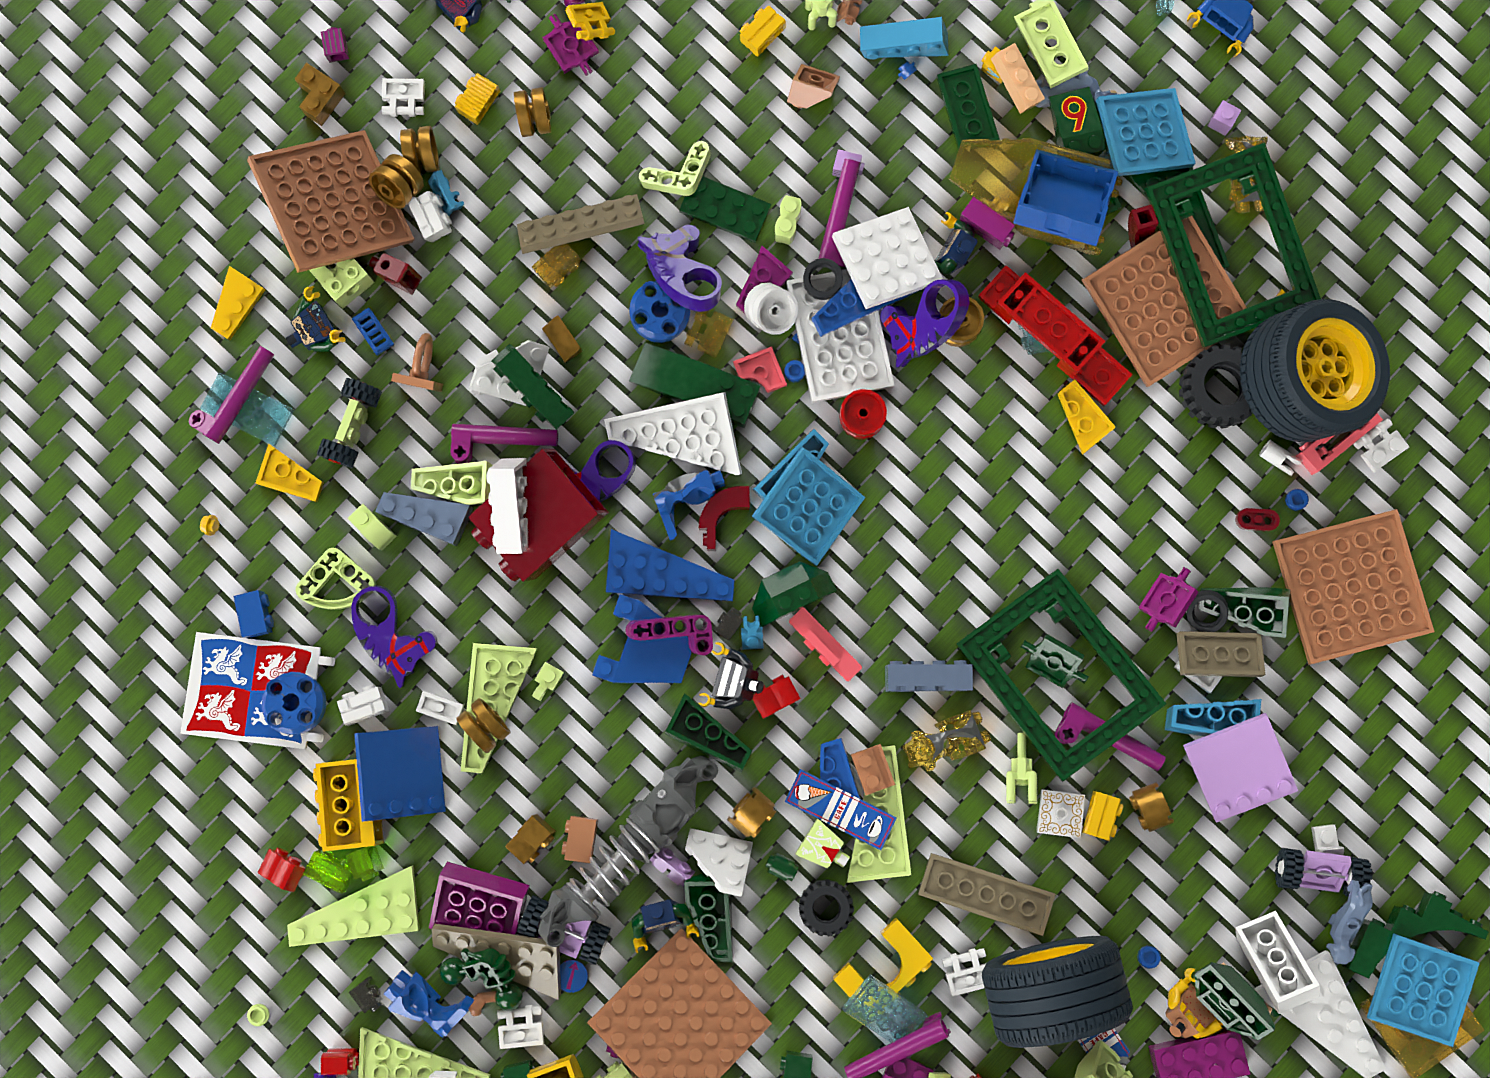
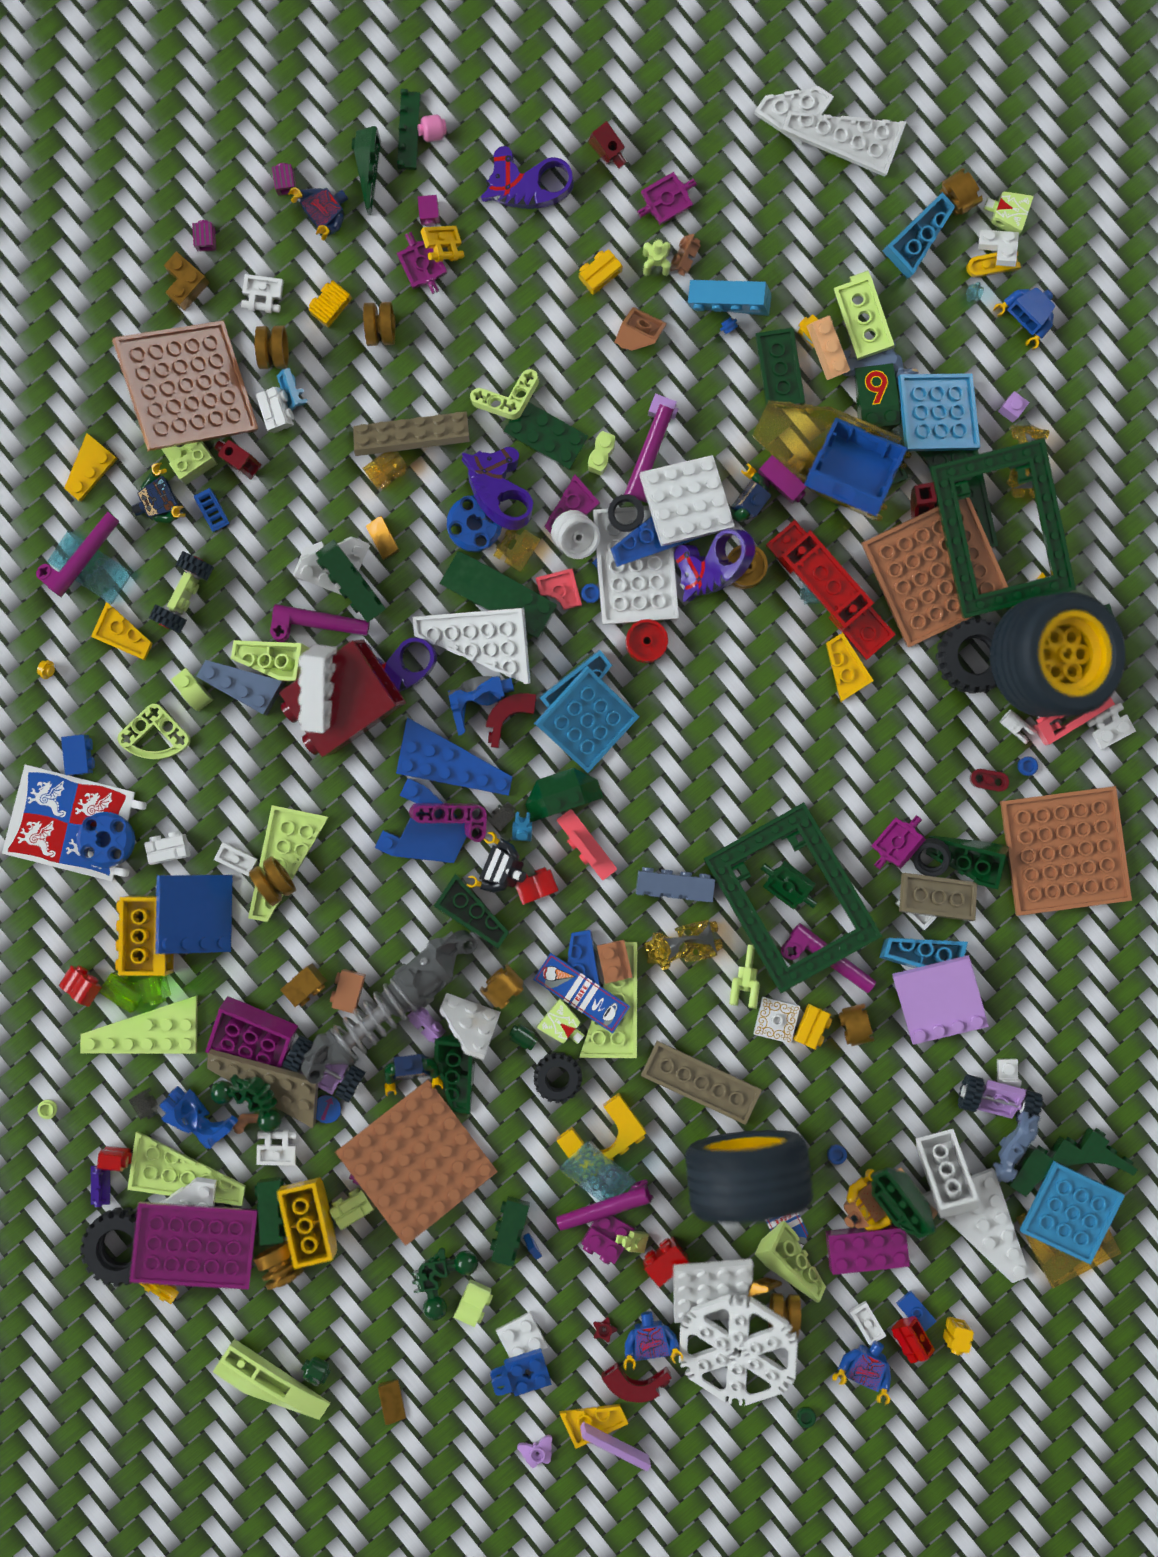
camera: 10 degrees right, 5 degrees up
dark purple animal [351,586,437,688] -> none
pearl gold wheel [369,154,424,209] -> none
nougat tile [391,333,443,392] -> none
yellowish green plate [532,662,564,701] -> none
white plate [942,948,986,996] -> none

